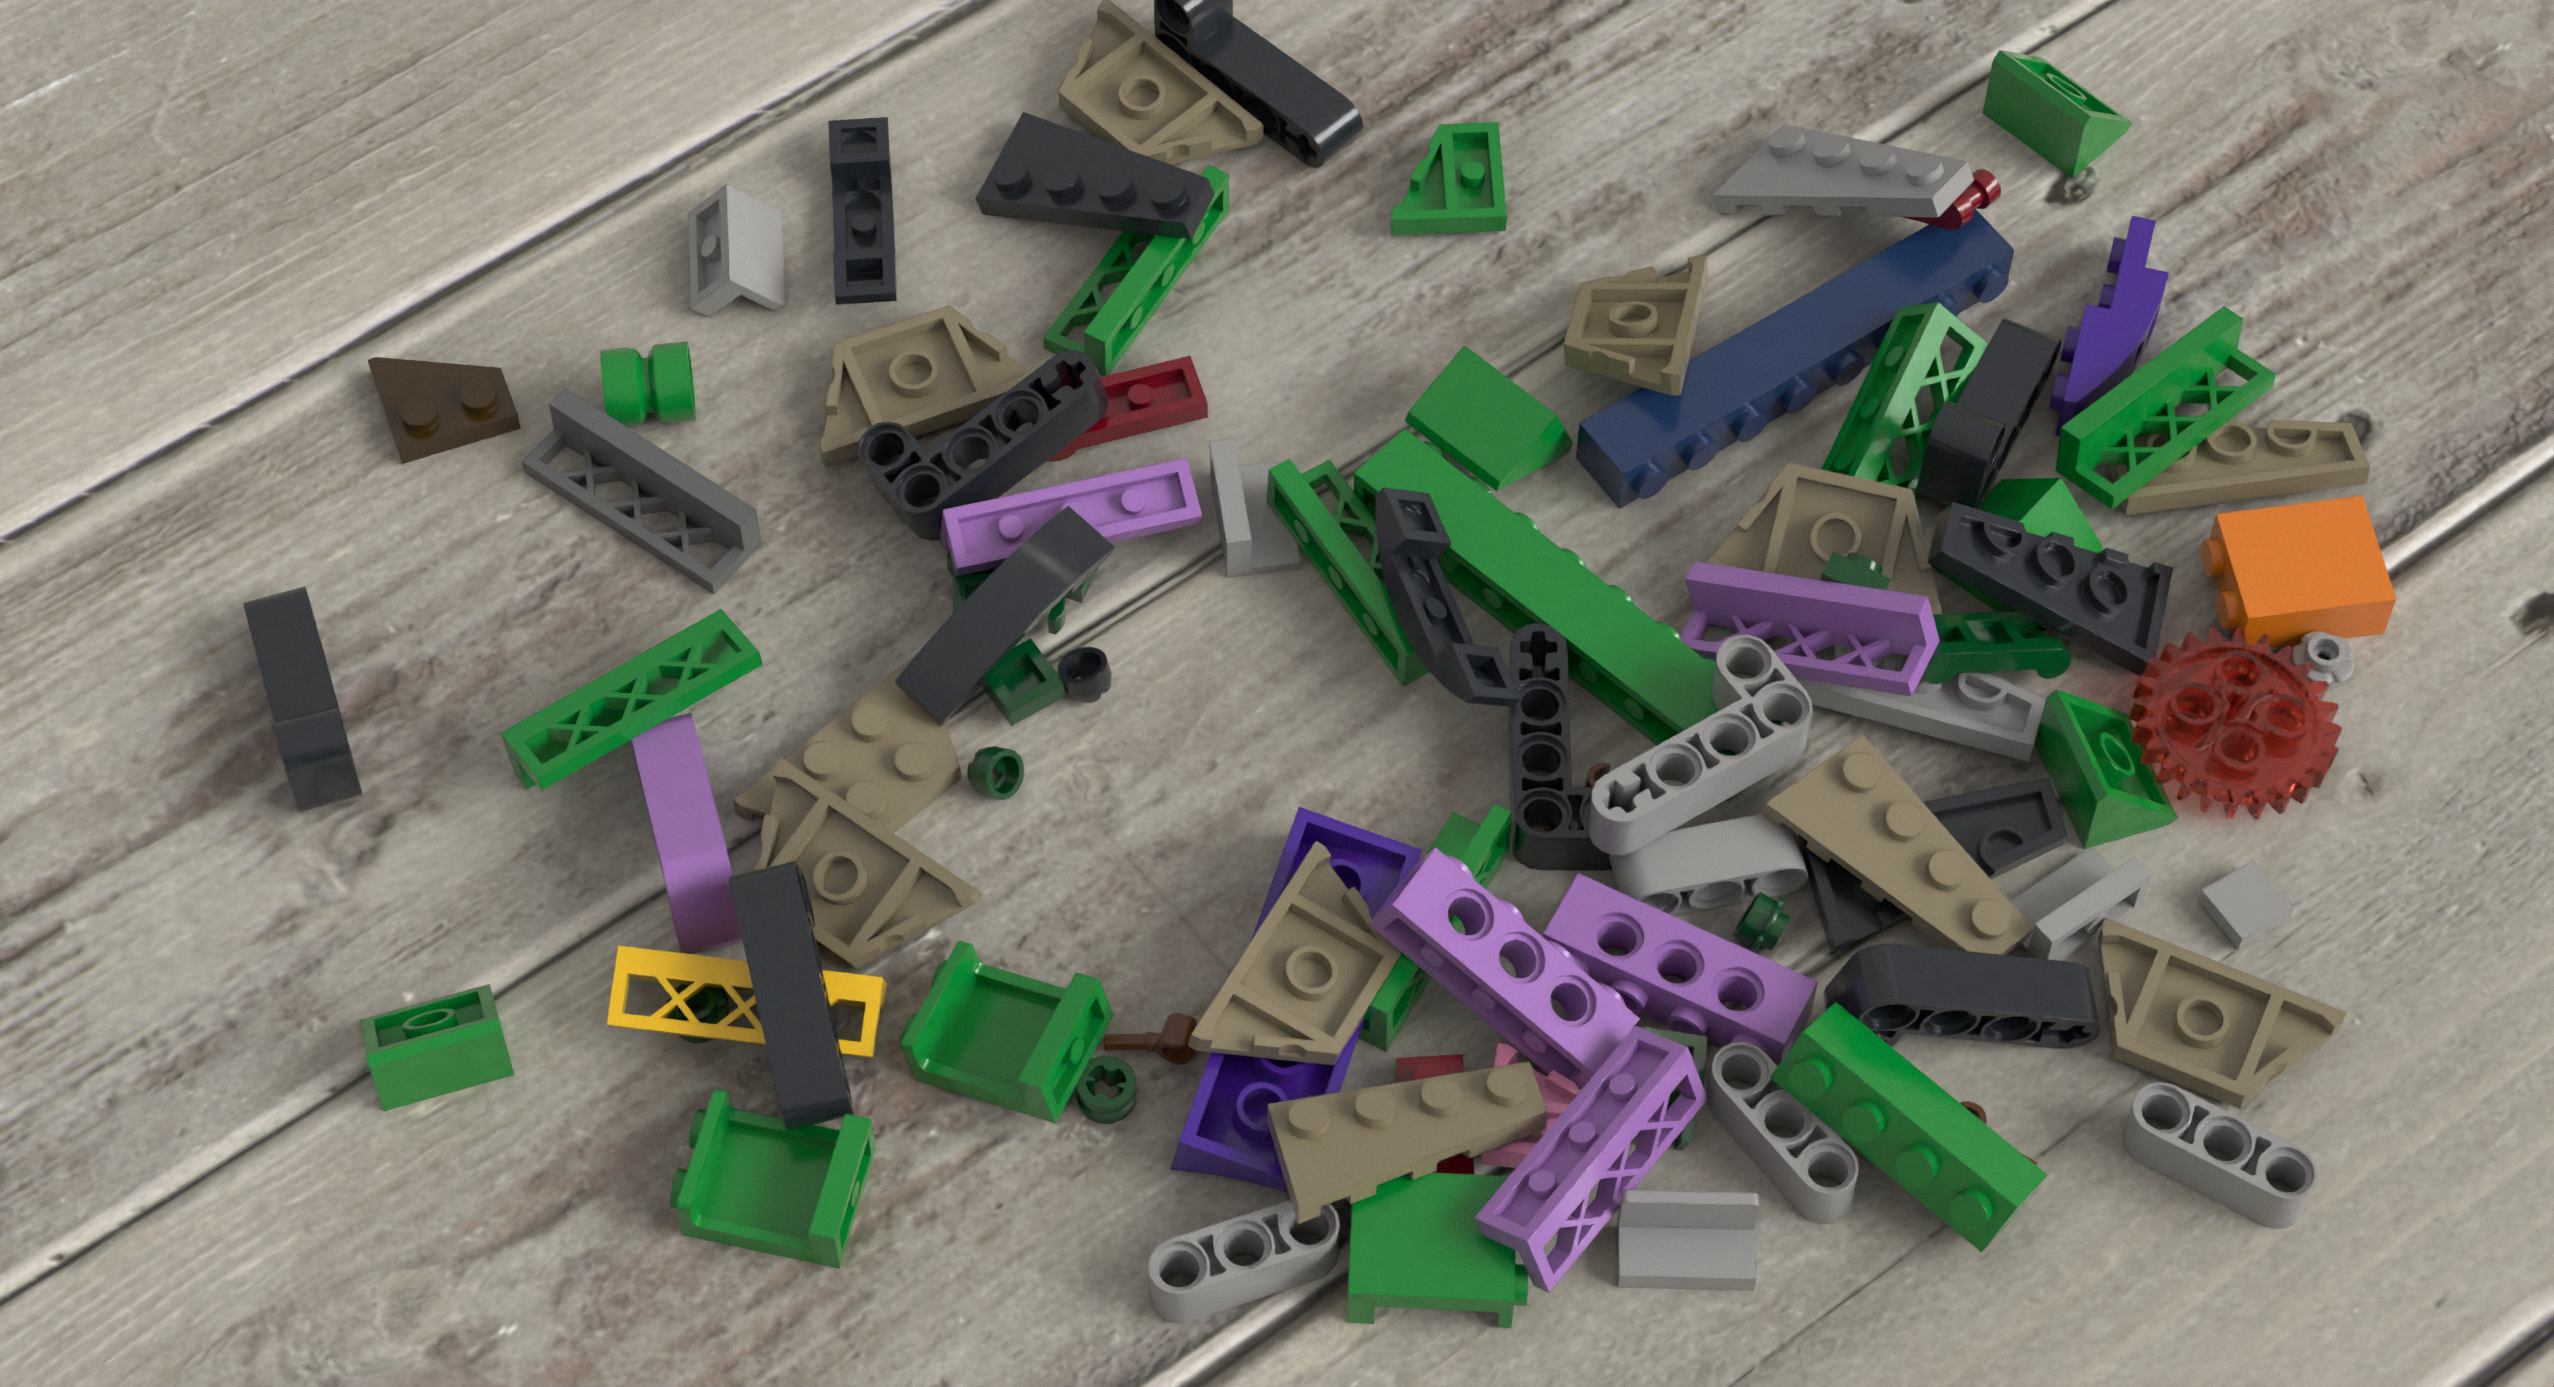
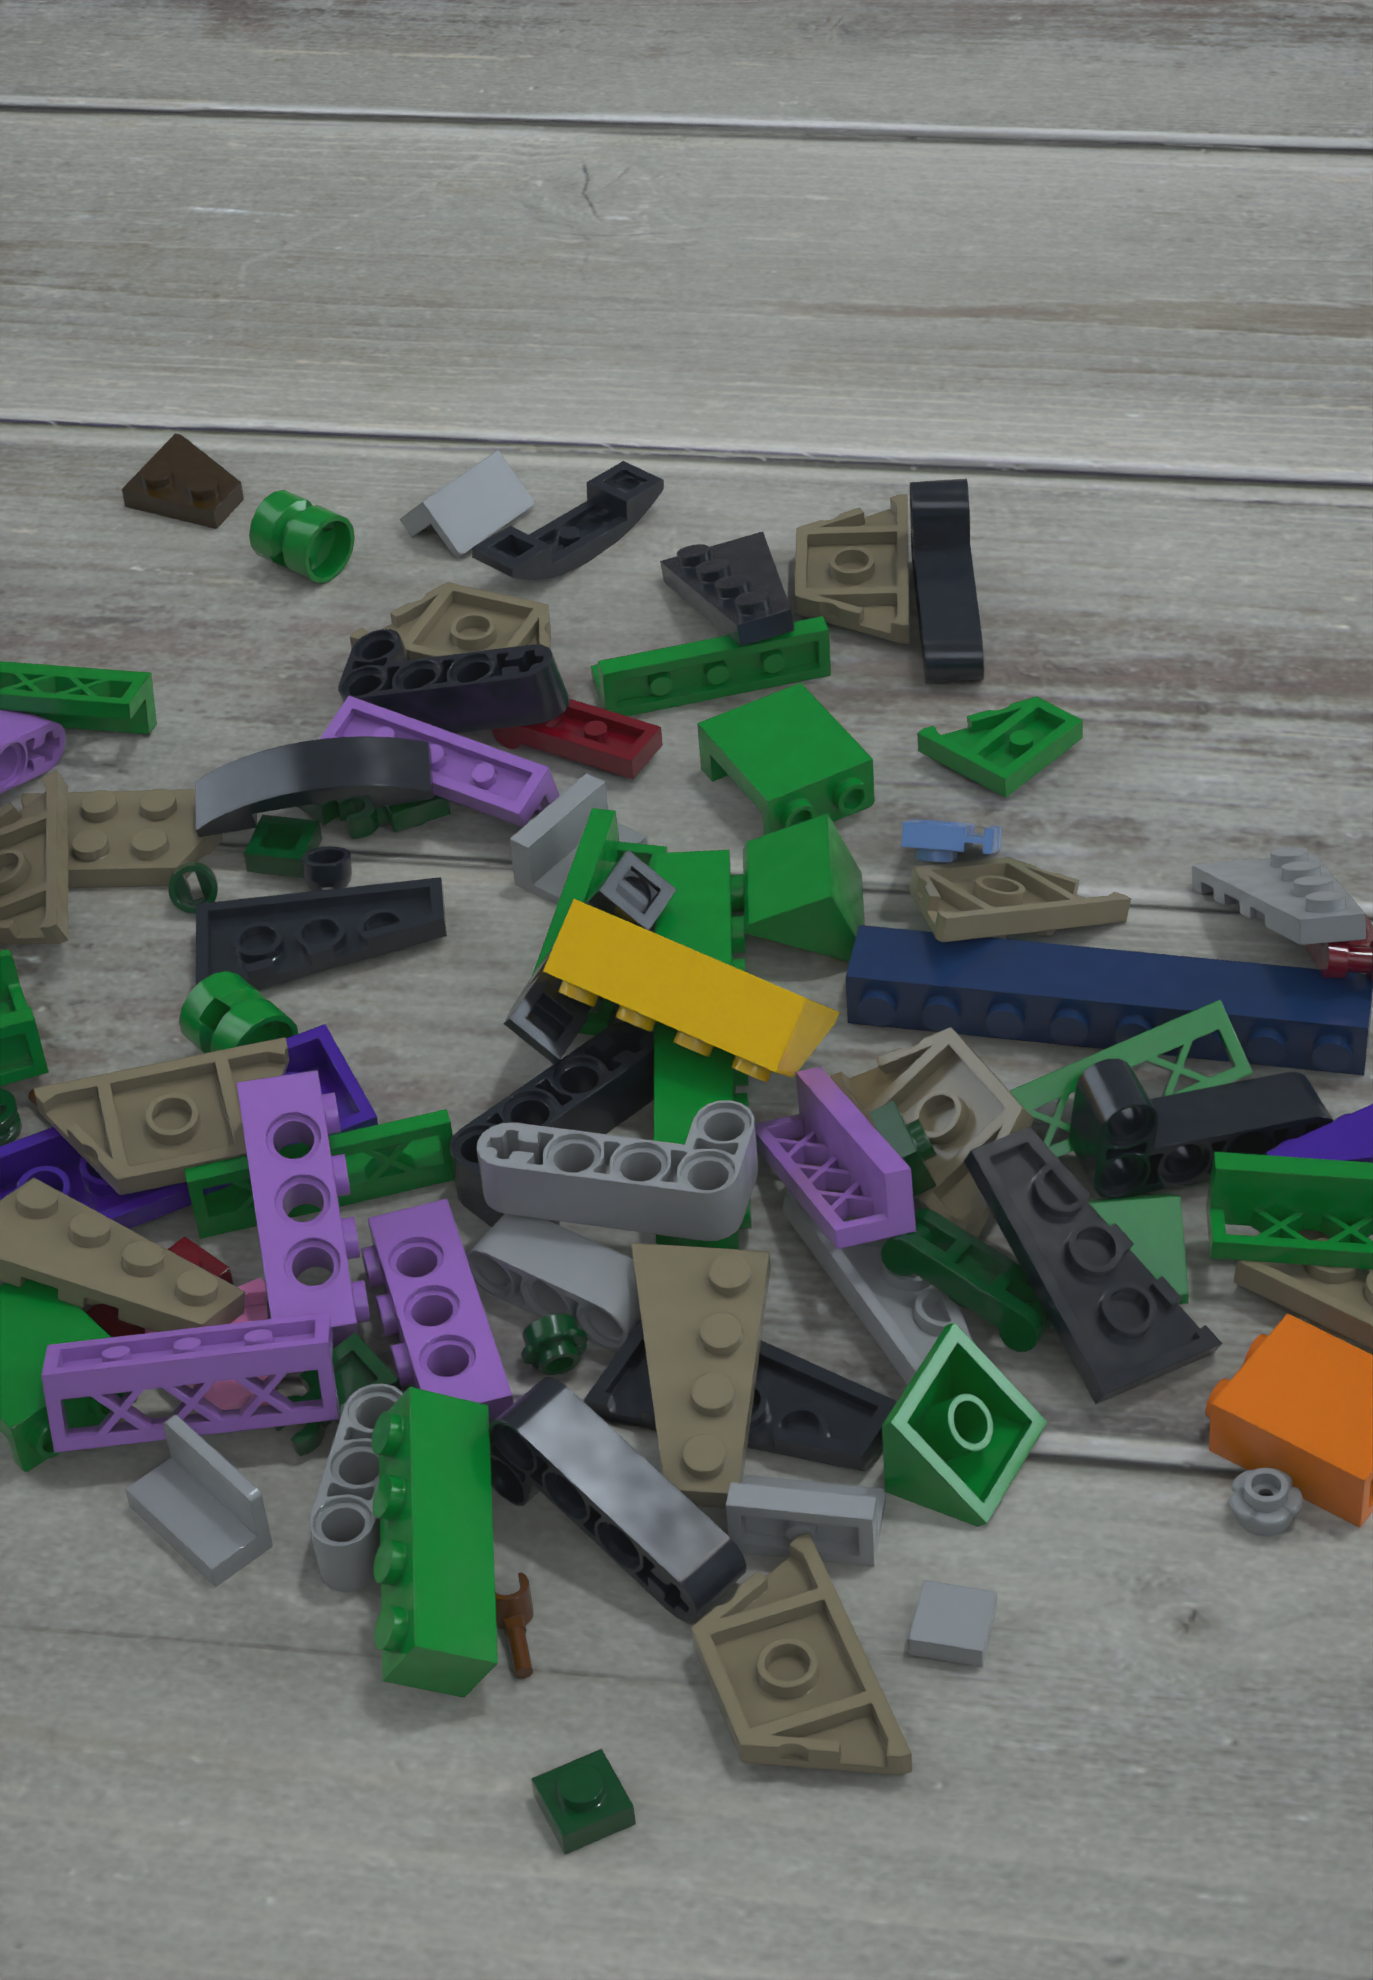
camera: 50 degrees right, 15 degrees down
dark grey fence [522,388,762,594] -> none
light grey beam [2122,1082,2318,1229] -> none
clear red gear [2129,627,2342,820] -> none
none -> green wheel [179,971,299,1054]
none -> black wing [196,877,447,990]
none -> dark green plate [531,1749,636,1855]
none -> yellow slope [543,899,840,1083]
none -> green panel [697,683,875,835]
none -> medium blue plate [901,819,1002,862]

